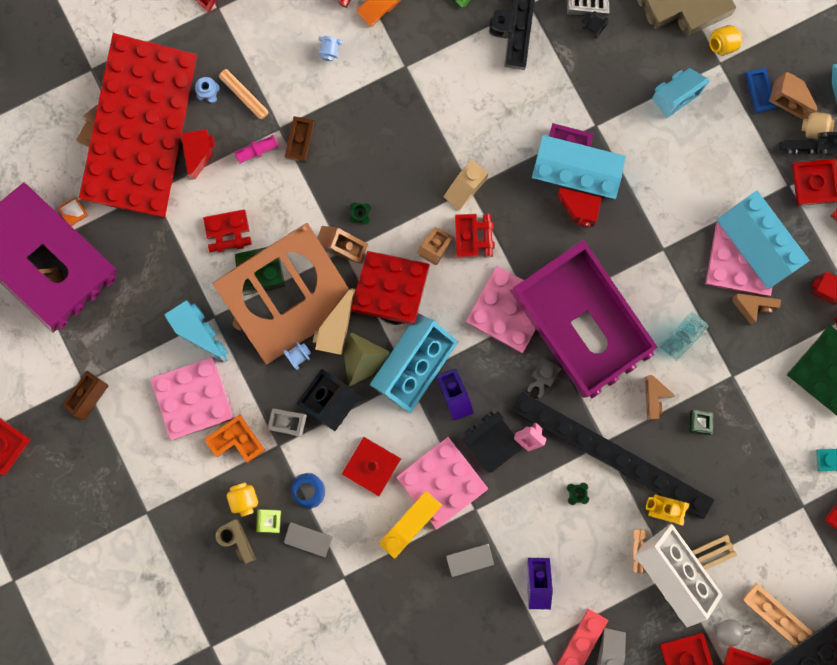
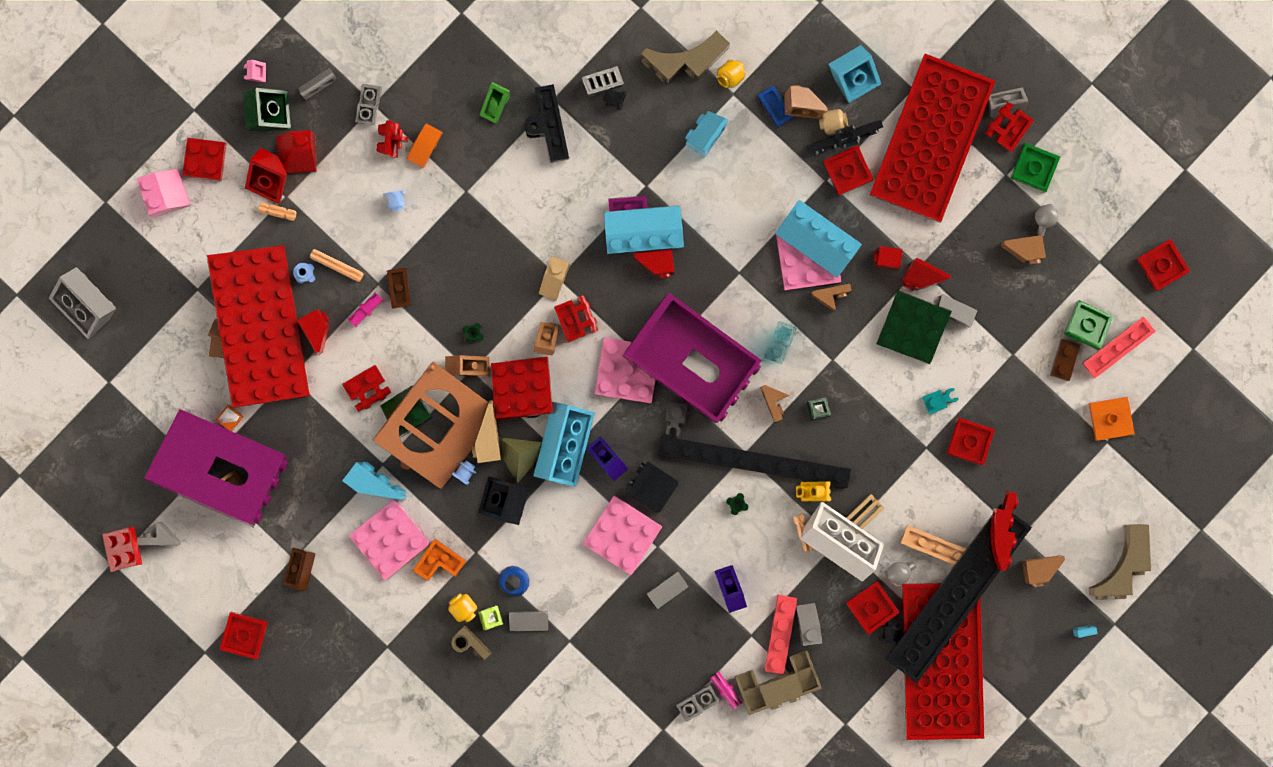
camera: 25 degrees left, 5 degrees up
light grey slope [267,408,307,437] -> none
red plate [342,437,401,497] -> none
yellow slope [378,491,442,559] -> none
bright pink tile [514,423,546,452] -> none
none -> light nougat axle [258,202,296,221]

